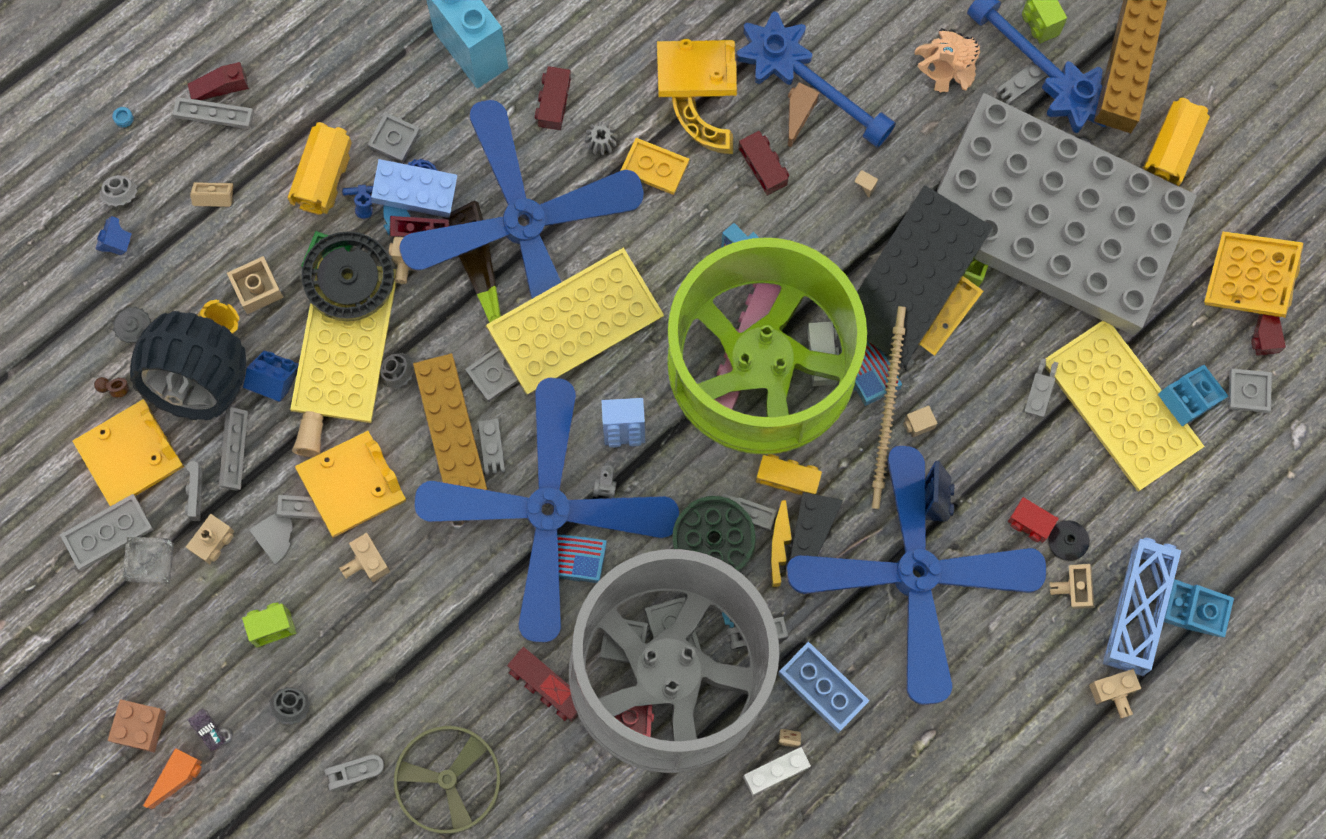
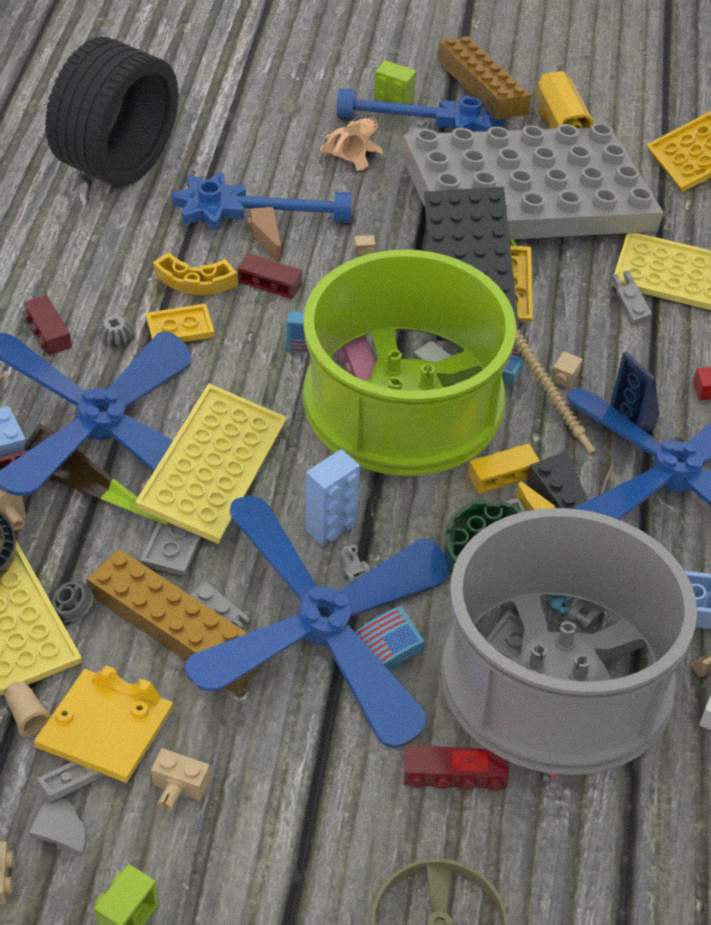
camera: 40 degrees left, 25 degrees down
yellow piece [657,39,737,97] -> none

